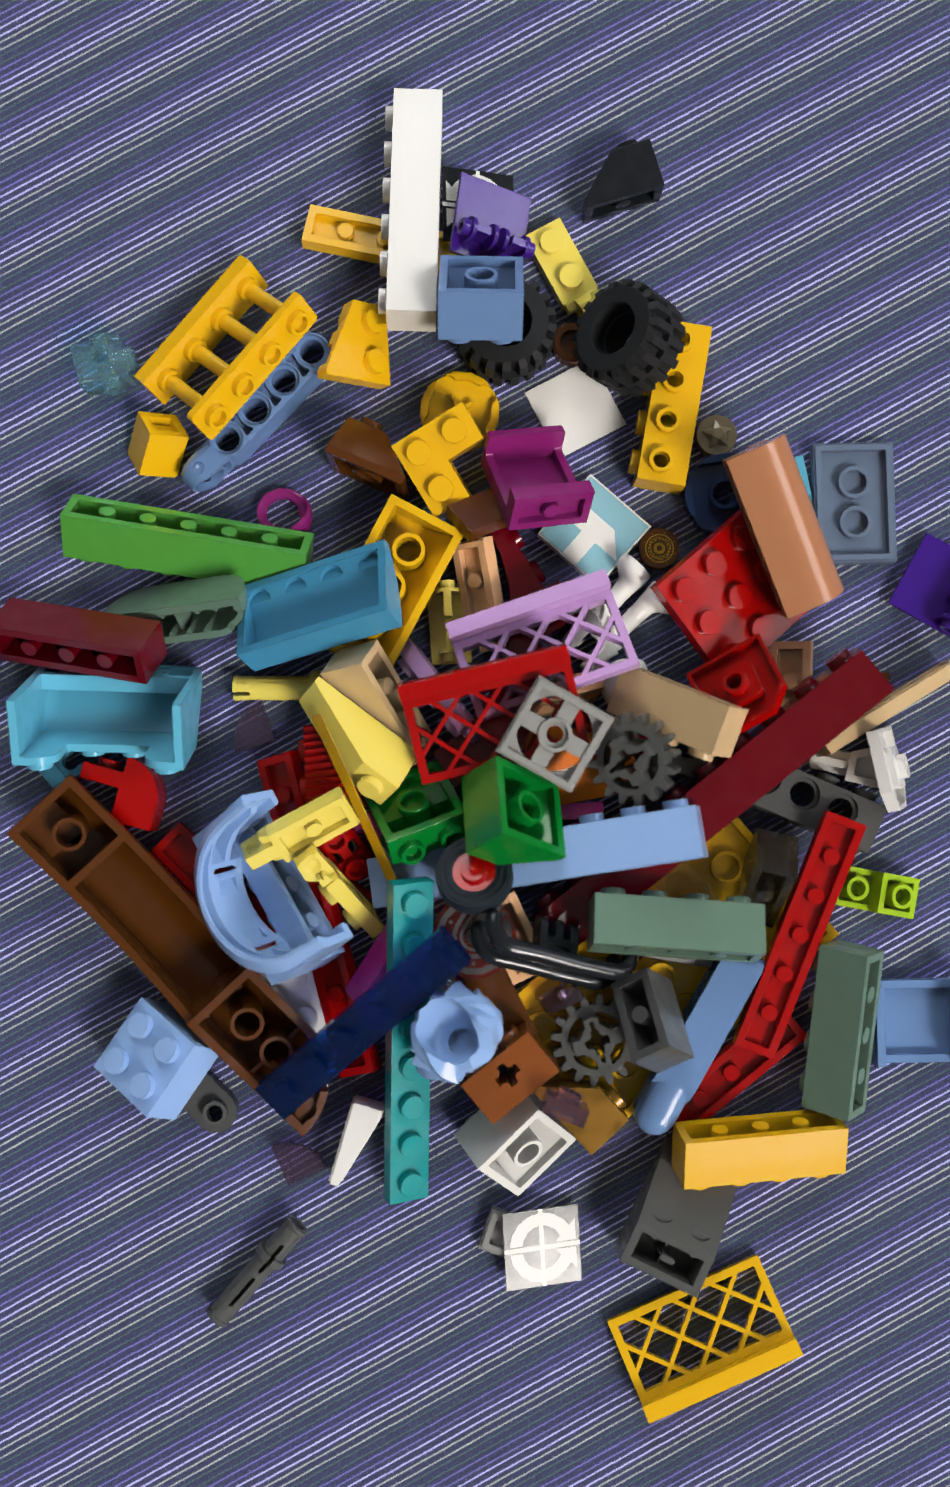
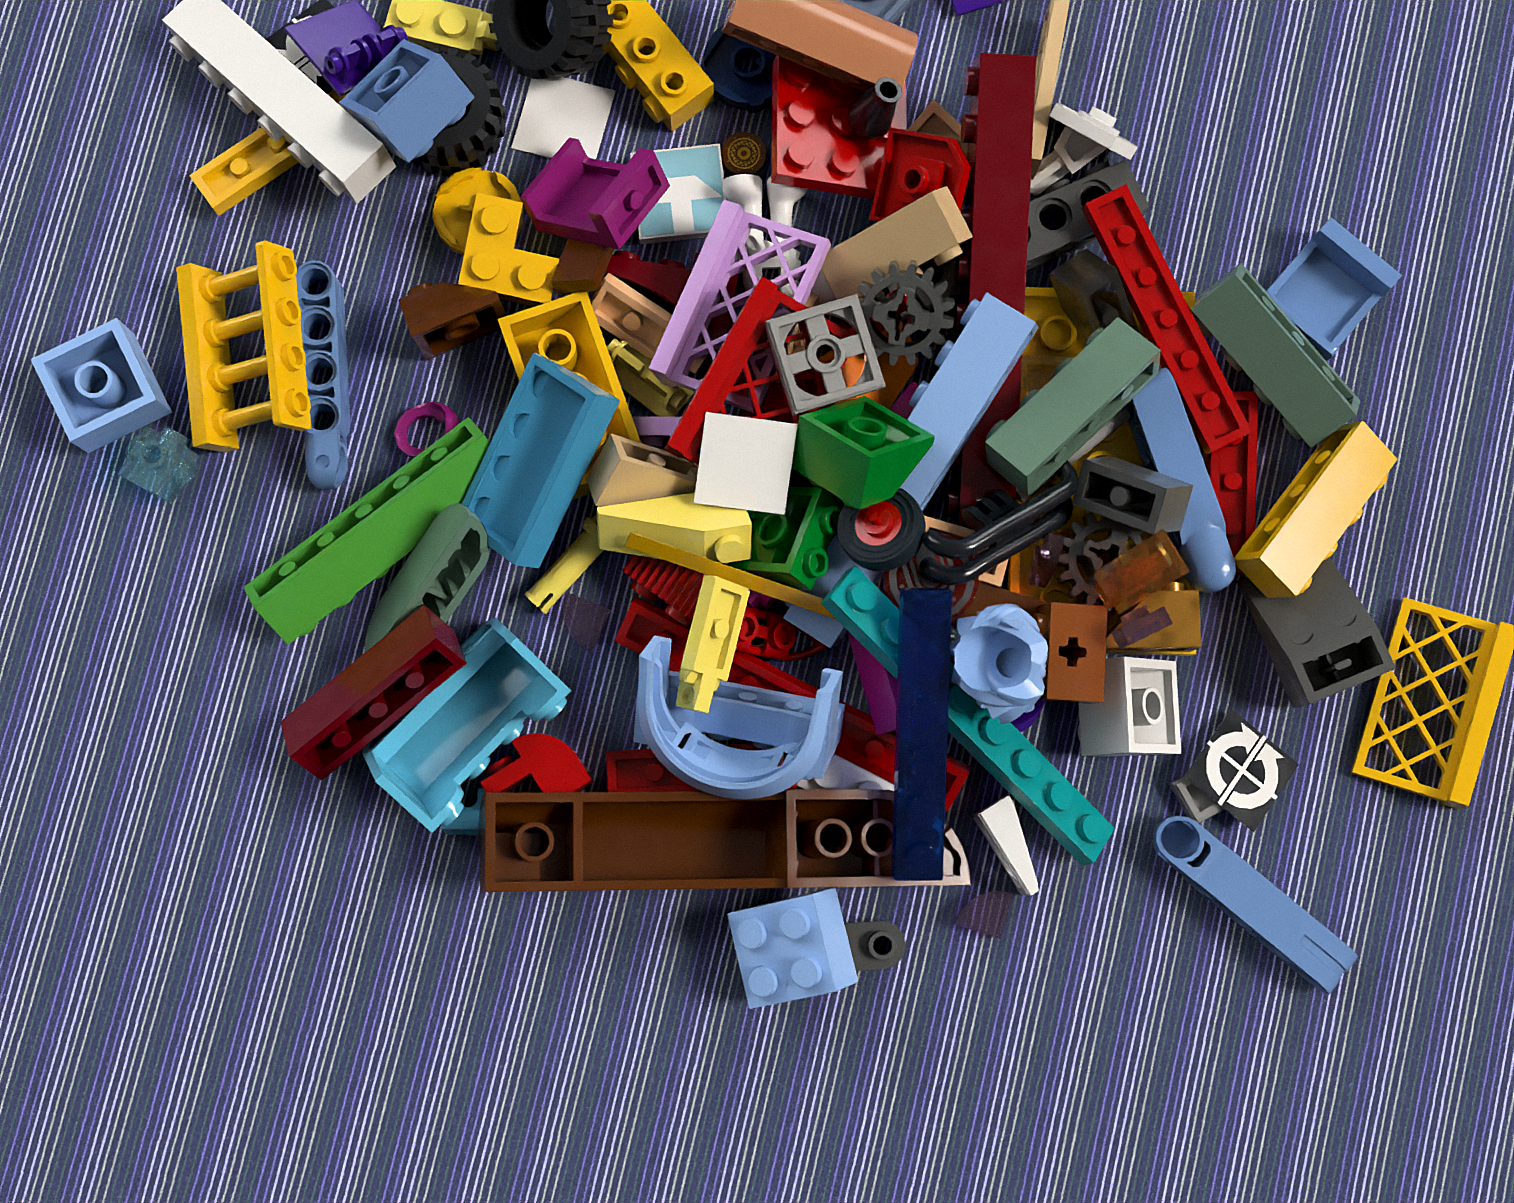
camera: 55 degrees left, 5 degrees down
yellow panel [128,411,189,478] -> none
dark grey pin [207,1214,308,1328] -> none
light yellow hinge [293,844,384,939] -> none
yellow wing [317,299,391,390] -> none
reddish brown tile [552,322,578,366] -> none
dark tan tile [695,415,737,457] -> none
lime slope [836,866,920,919] -> none
none -> light blue brick [31,318,172,453]
none -> white sticker [694,412,798,514]
none -> black cone [848,77,902,140]
none -> clear orange slope [1094,529,1190,615]
none -> medium blue piece [1152,816,1358,995]

